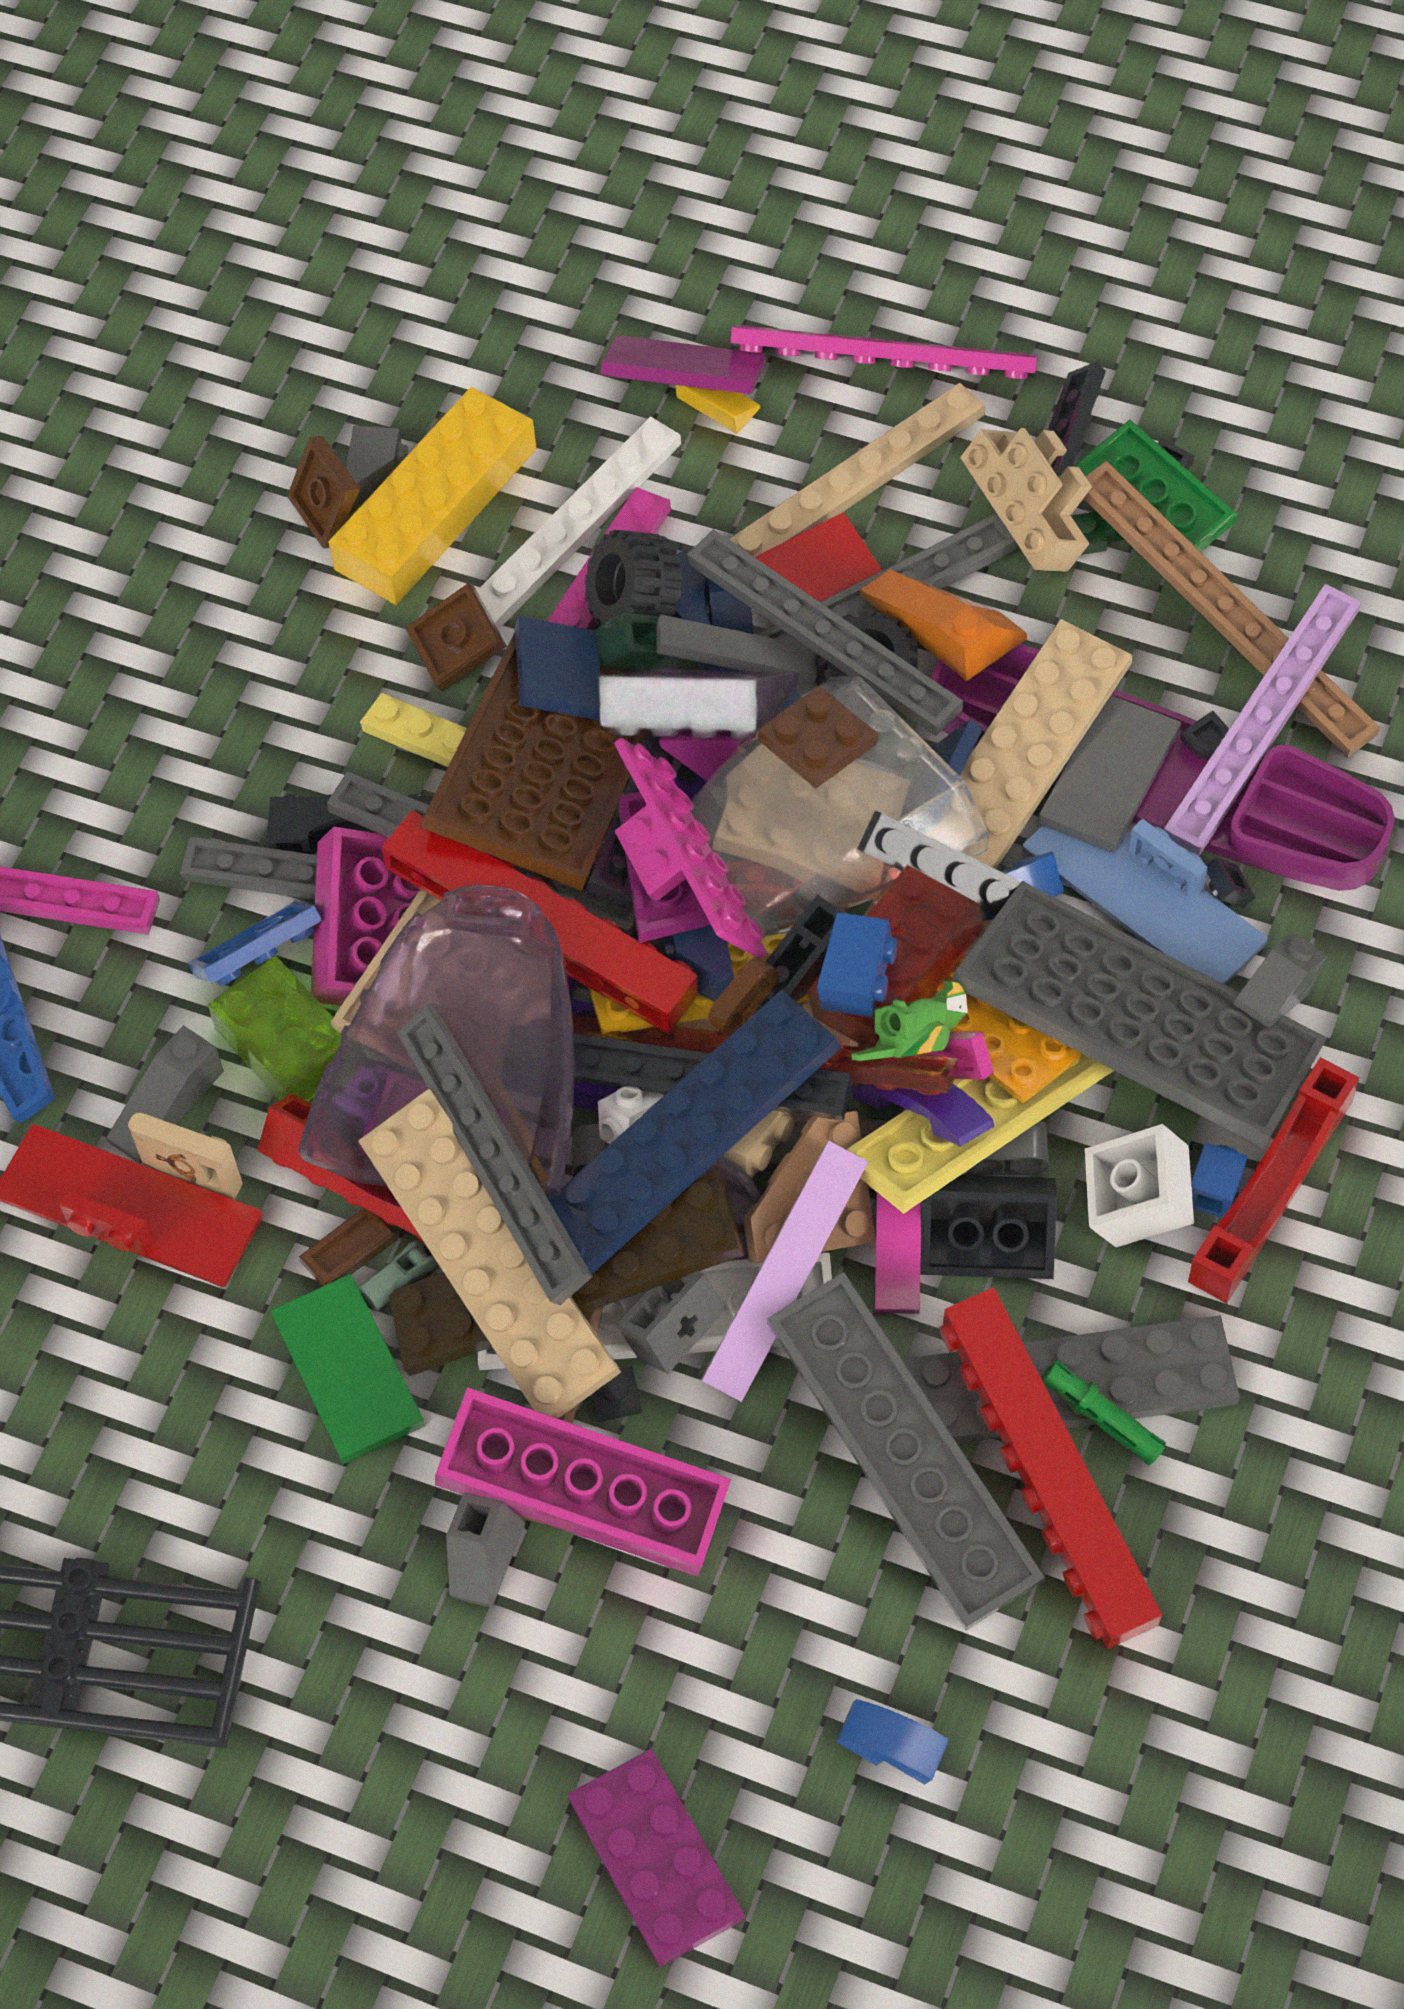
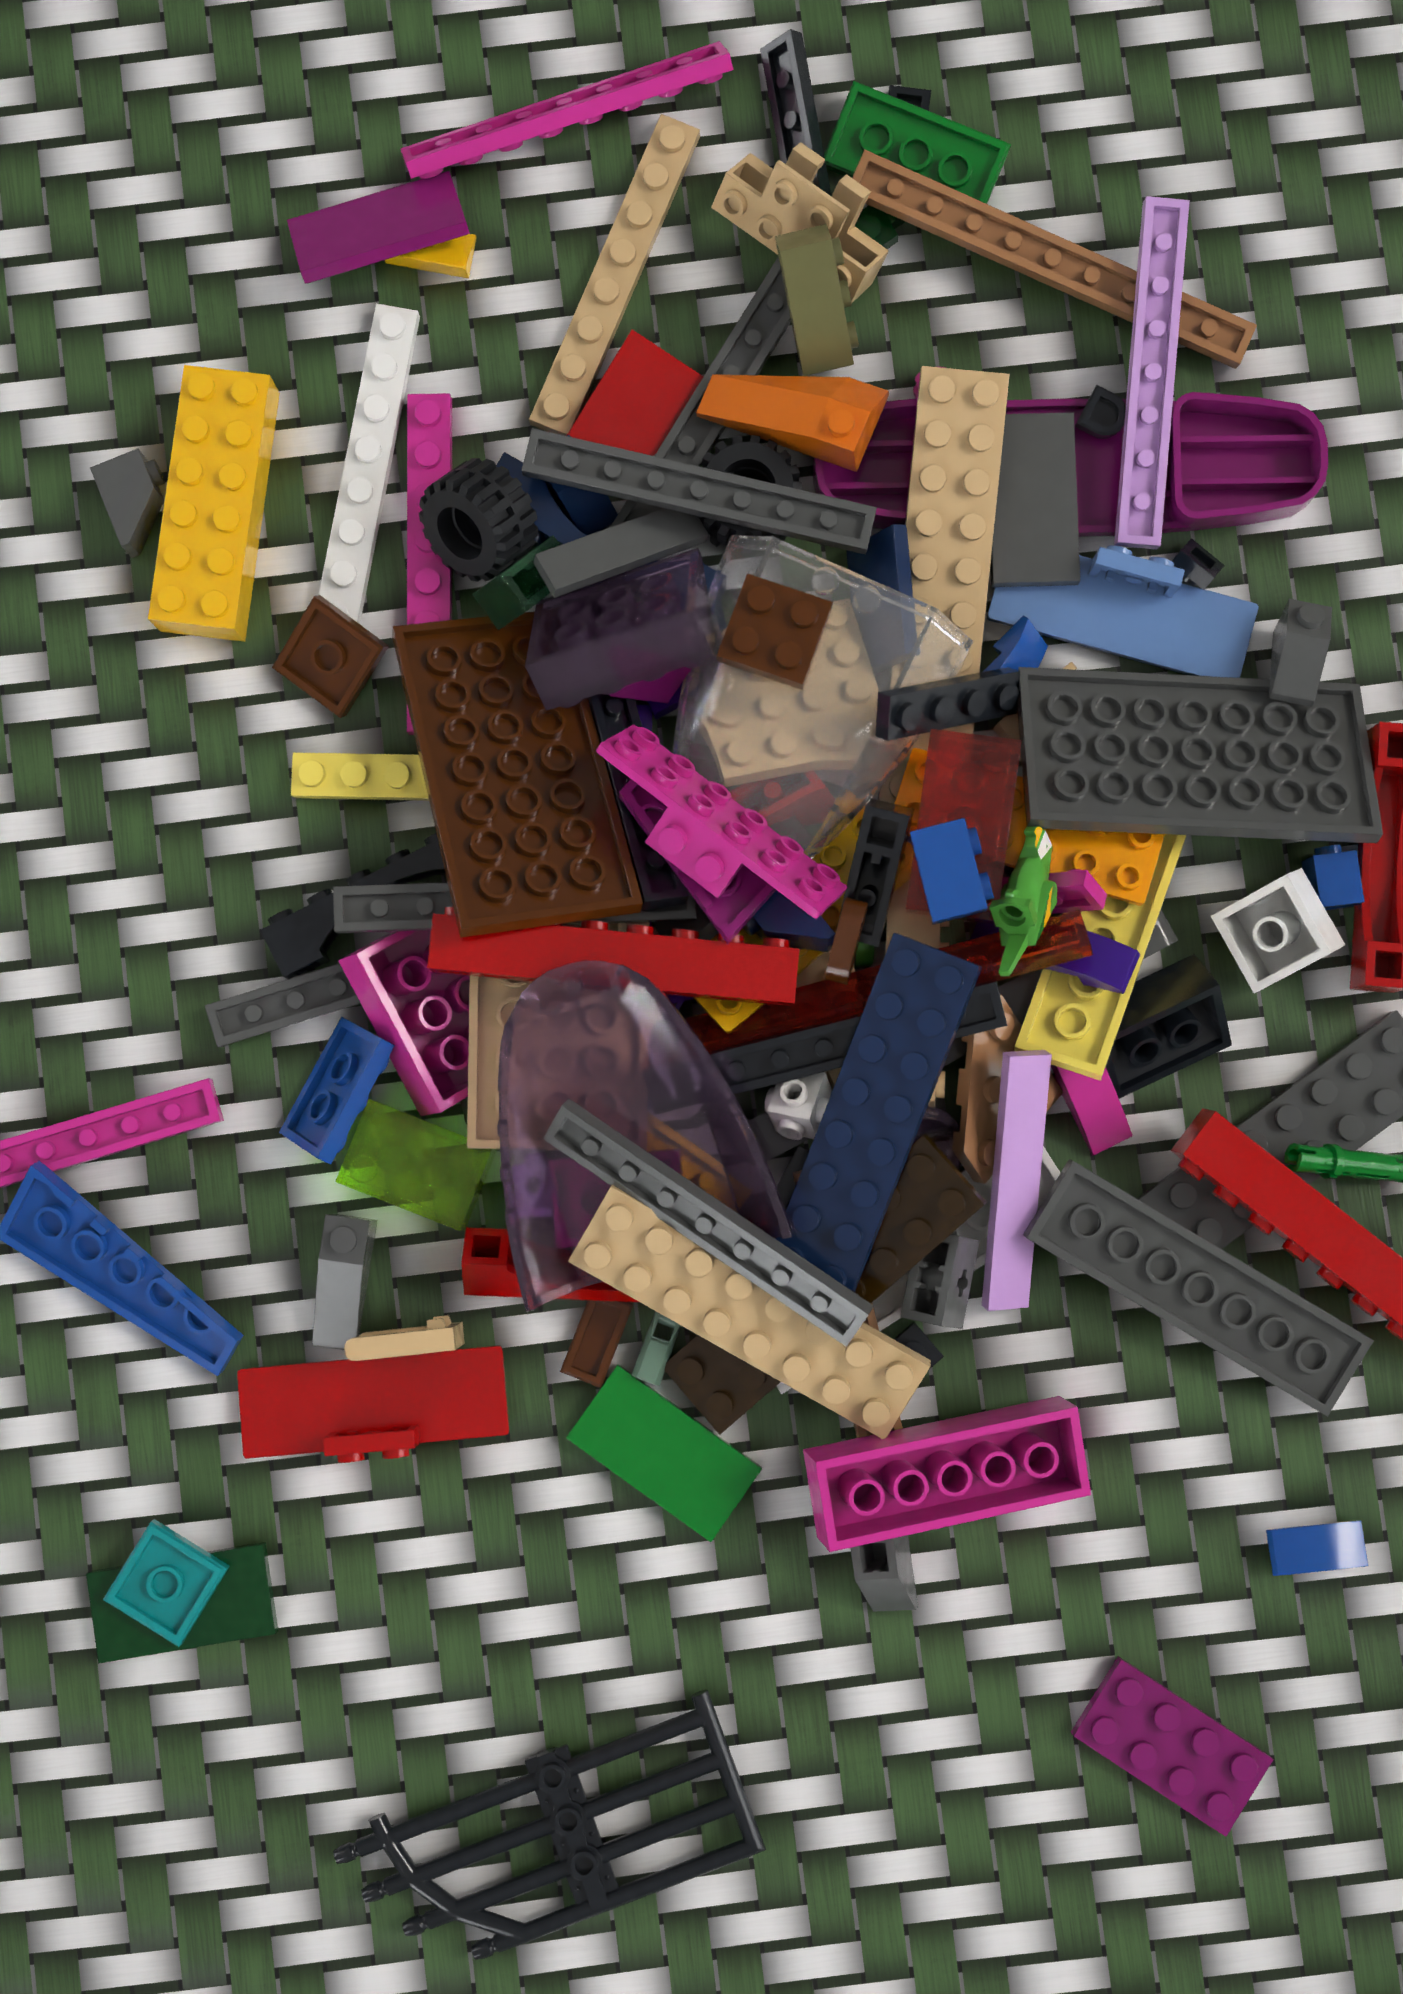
camera: 30 degrees left, 25 degrees up
reddish brown plate [287,436,360,549] -> none
dark blue tile [515,616,603,720] -> none
none -> olive brick [775,224,859,376]

